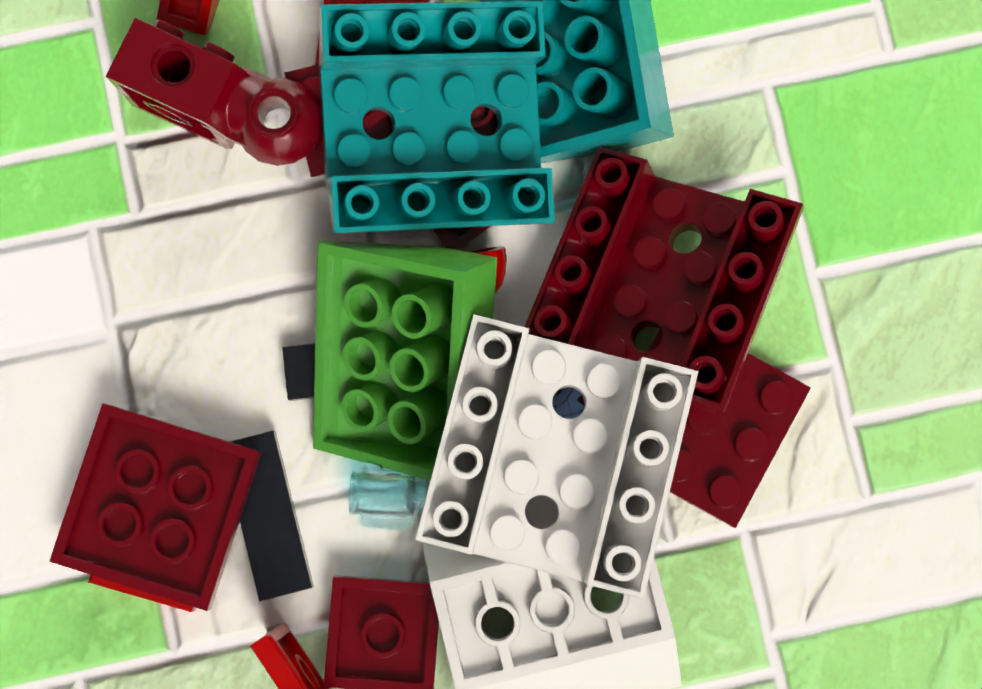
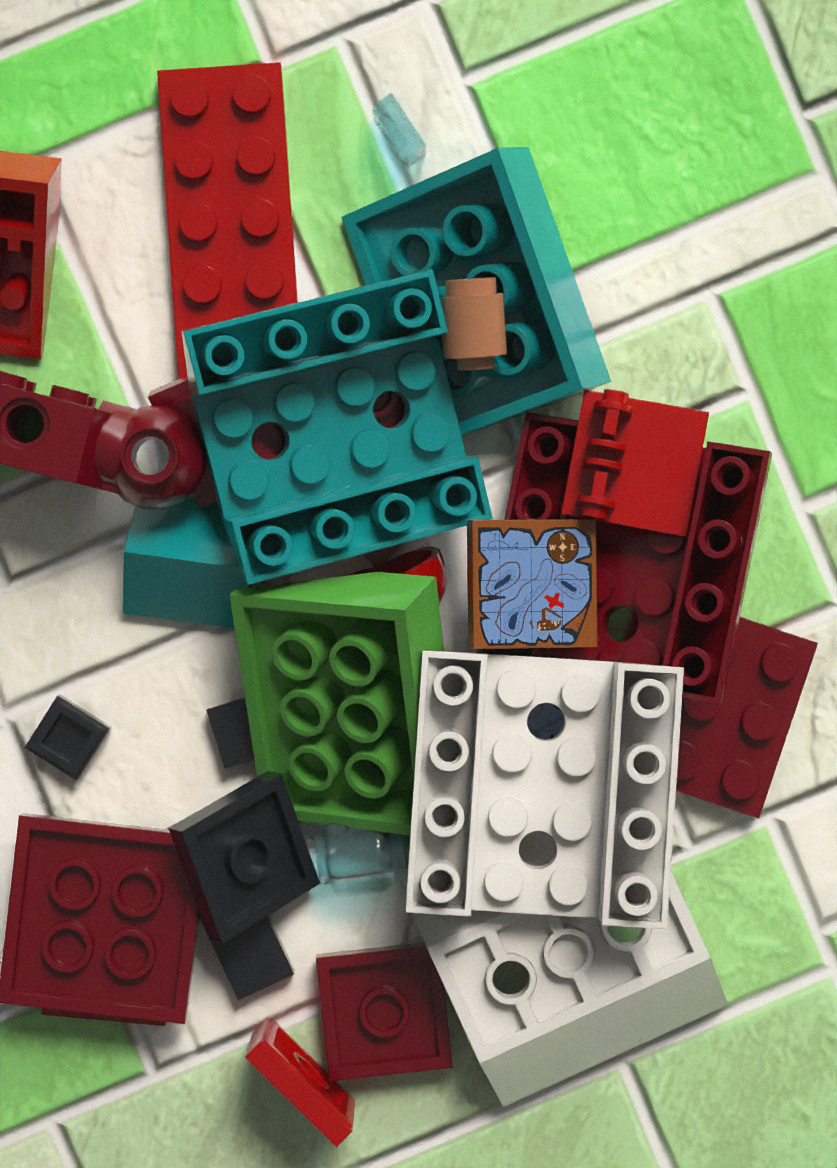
camera: 10 degrees left, 5 degrees up
none -> black tile [24,694,112,781]
none -> teal slope [123,498,252,628]
none -> black plate [168,771,320,944]
none -> nougat brick [440,277,507,370]
none -> tile [467,519,597,649]
none -> red hinge [561,389,709,537]

